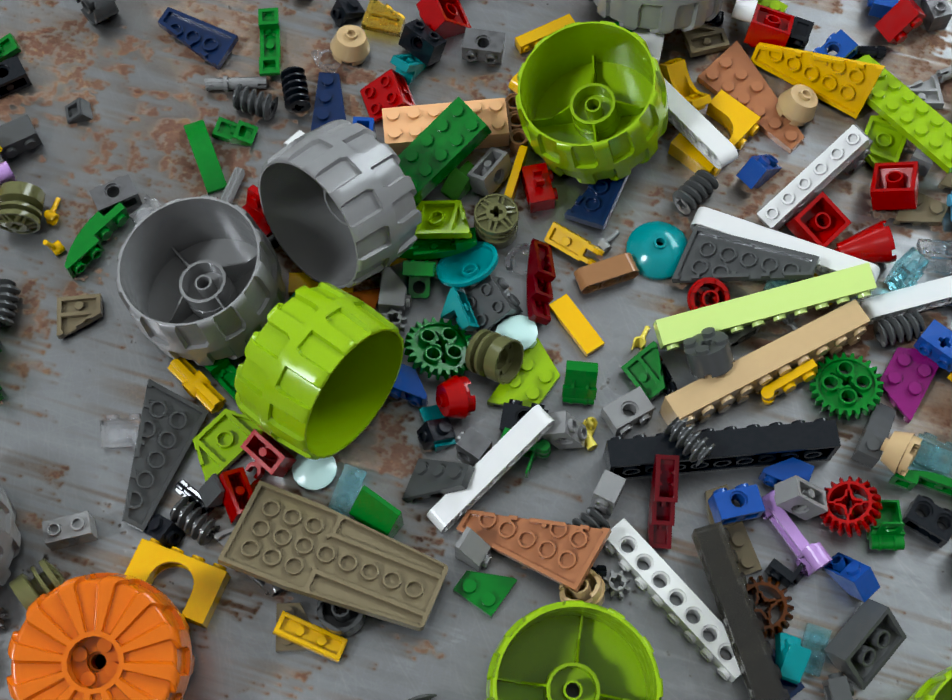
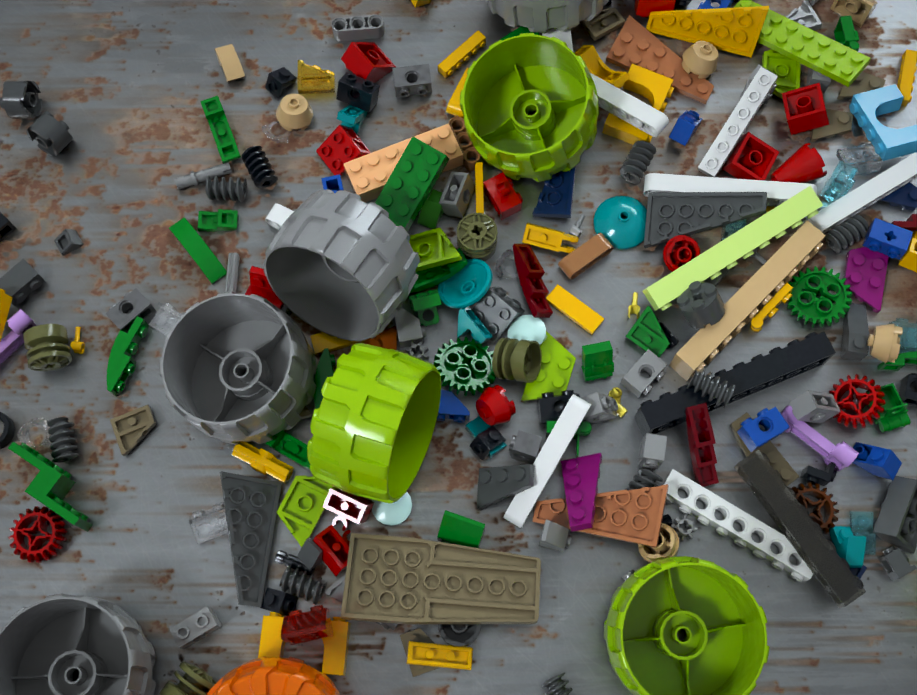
camera: 15 degrees left, 5 degrees up
yellow hand [43,240,66,256] -> none
dark blue wing [158,7,238,70] -> none
dark blue wing [311,72,346,131] -> none
clear light blue slope [328,463,367,516] -> none
green wing [453,571,517,618] -> none
blue slope [758,457,815,487] -> none
none -> clear red slope [281,605,334,645]
none -> magenta wing [561,453,602,532]

